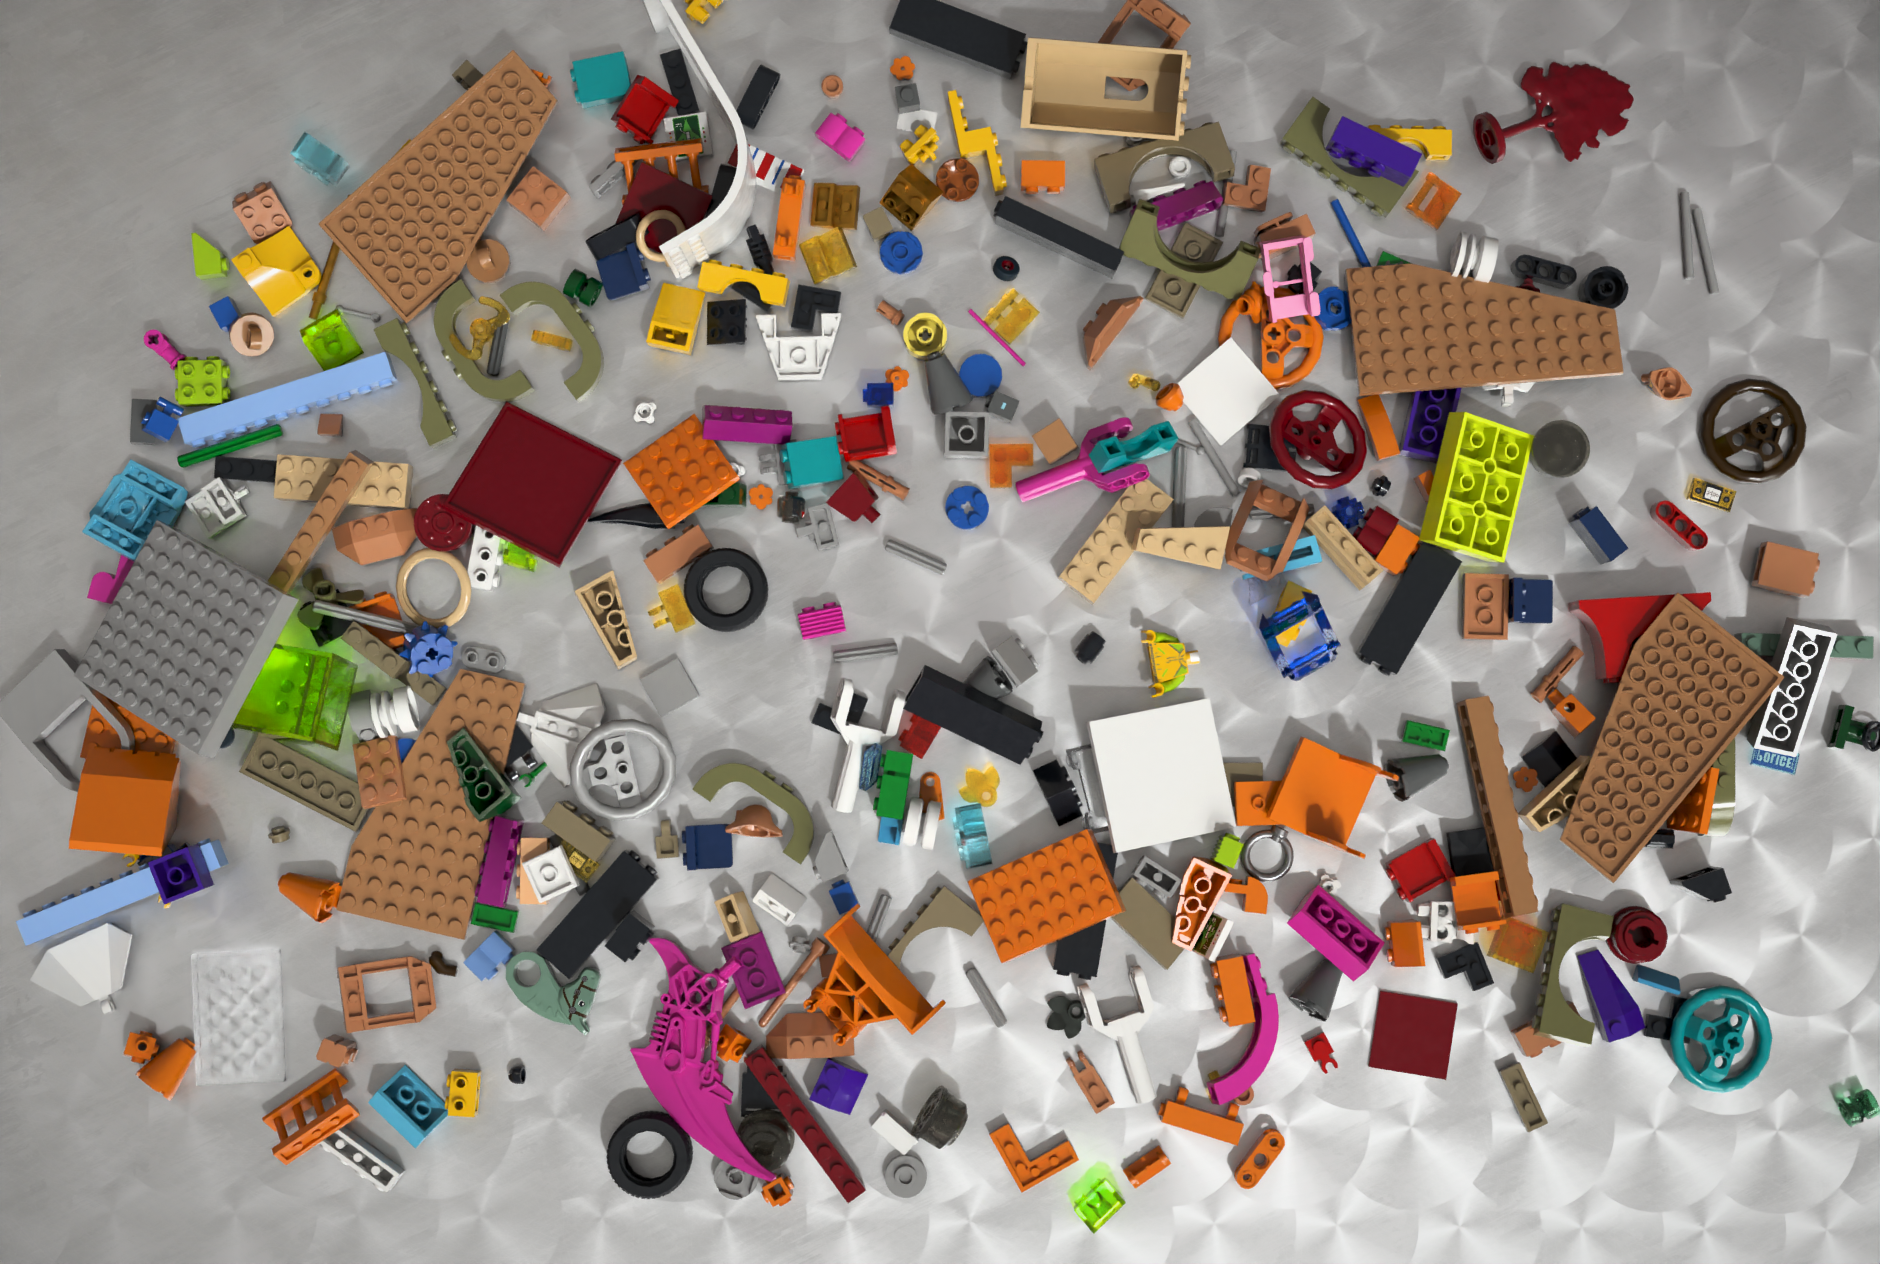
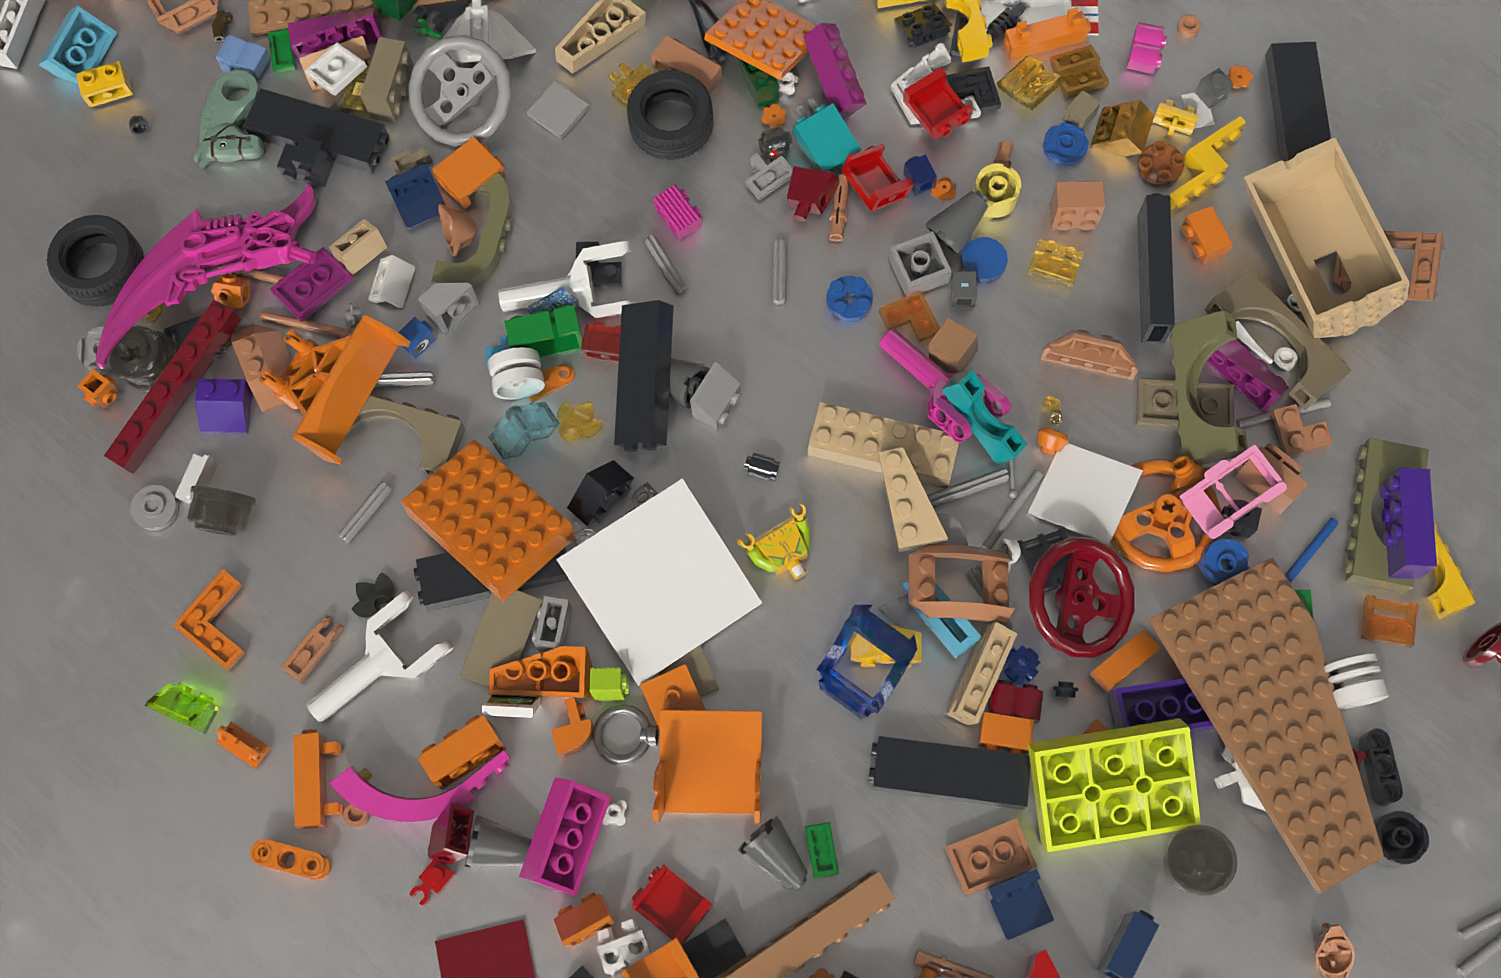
camera: 70 degrees right, 15 degrees down
dark pink axle [968,309,1026,366] -> none
black wheel [993,256,1020,281] -> none
none -> dark red torso [428,803,474,864]
none -> orange panel [432,136,506,210]
none -> red panel [903,67,973,140]
none -> nougat brick [1050,181,1105,231]

